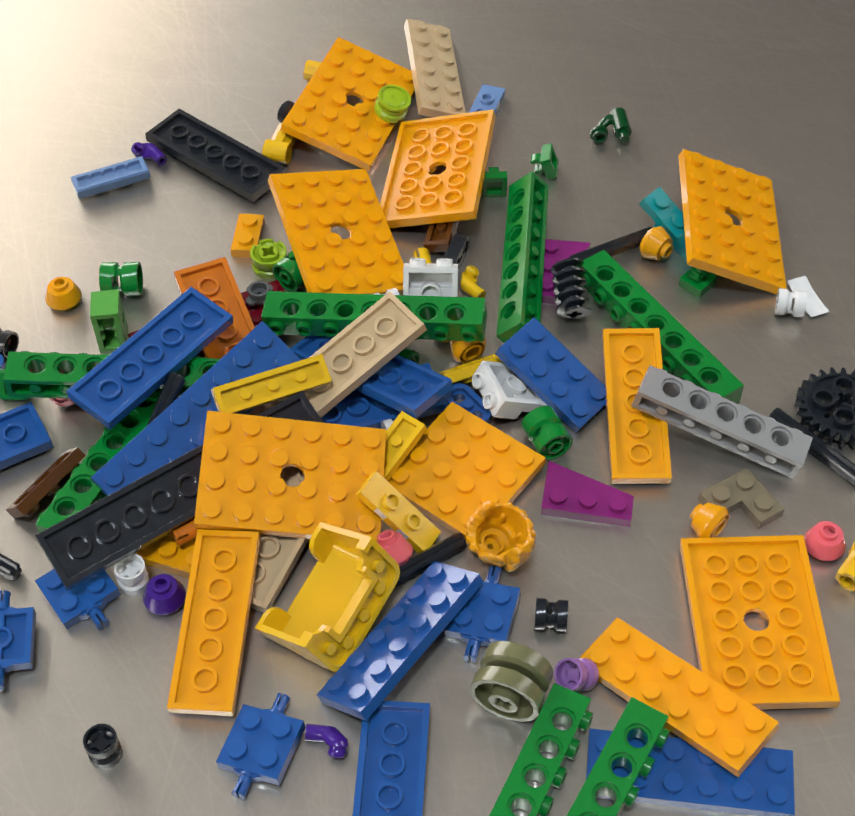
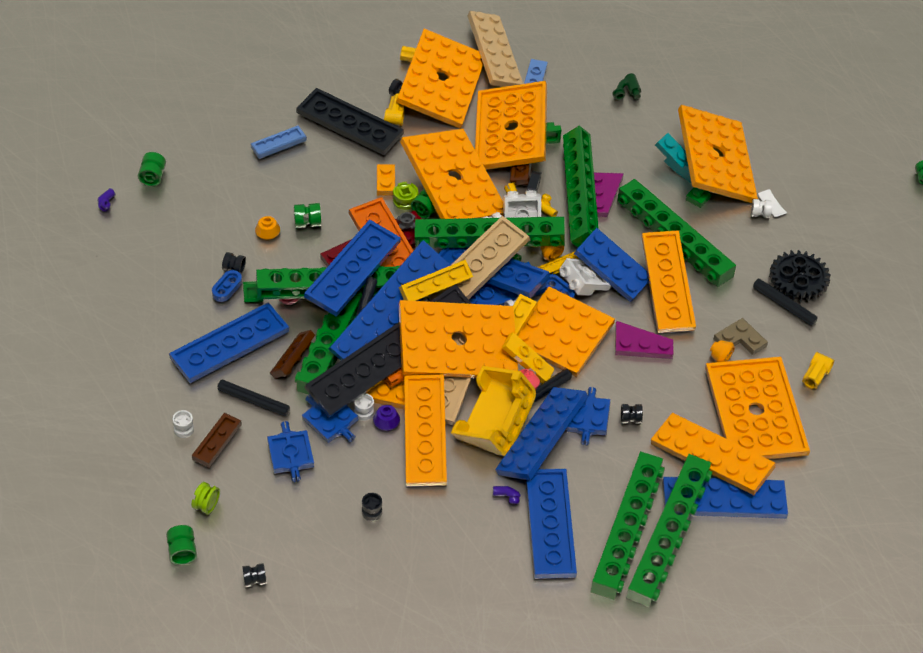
camera: 10 degrees left, 0 degrees up
bright green brick [90,289,128,353] -> none
dark purple arm [131,142,167,166] -> none
blue plate [216,693,306,800] -> none
lime wheel [374,85,411,123] -> none
light orange hair [466,501,536,572] -> none
olive wheel [470,641,553,722] -> none
green wheel [521,406,573,461] -> none
green tile [530,143,559,180] -> none
black piece [551,258,591,319] -> none
medium lavender wheel [554,658,599,691] -> none
black axle [569,227,652,260] -> none
light grey brick [631,365,813,479] -> none
light orange cone [639,226,674,261] -> none
coral cone [804,521,846,561] -> none

